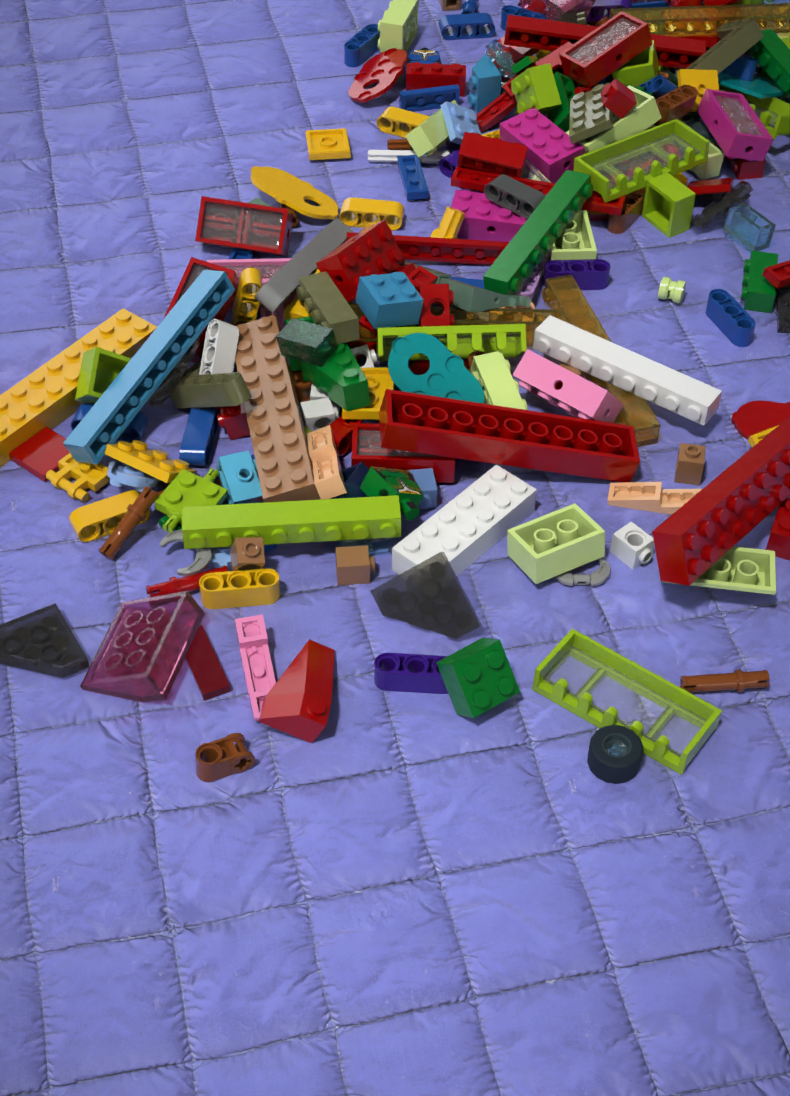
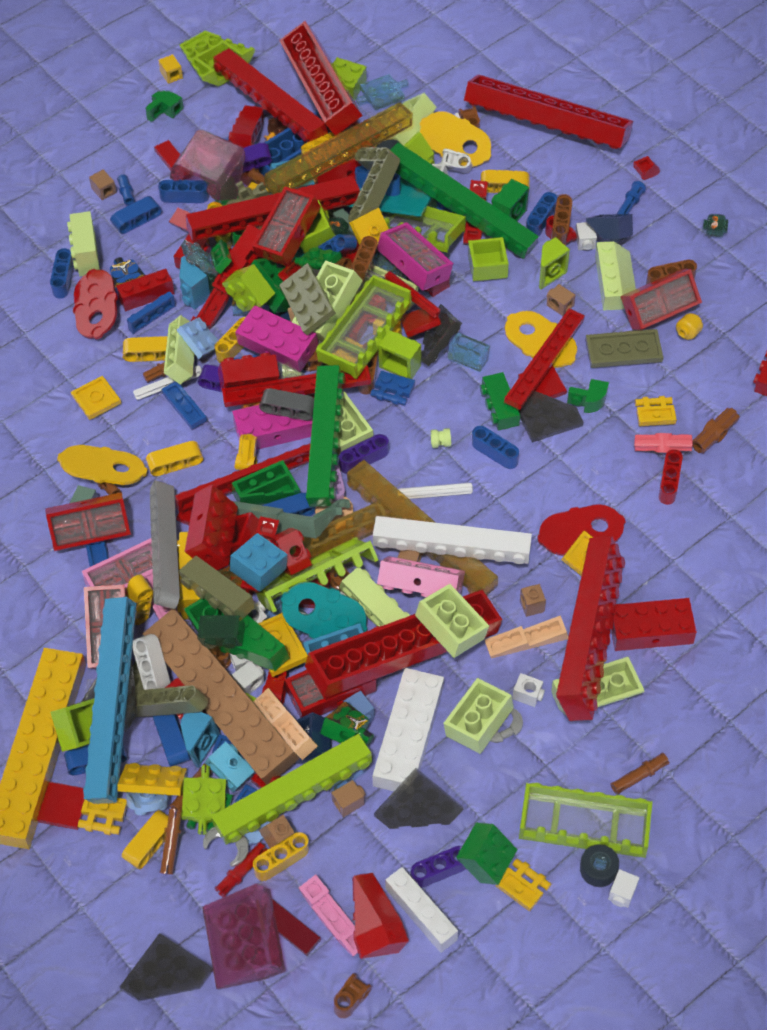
camera: 25 degrees left, 10 degrees up
red brick [601,78,637,119] -> none
none -> dark azure slope [180,711,220,768]
none -> green wedge [232,460,300,505]
none -> blue plate [370,371,415,405]
none -> red axle [384,271,441,318]
none -> white brick [385,867,458,953]
none -> white axle [398,483,473,500]
none -> yellowish green brick [415,584,489,658]
none -> yellow plate [495,858,552,912]
none -> white brick [608,869,639,908]

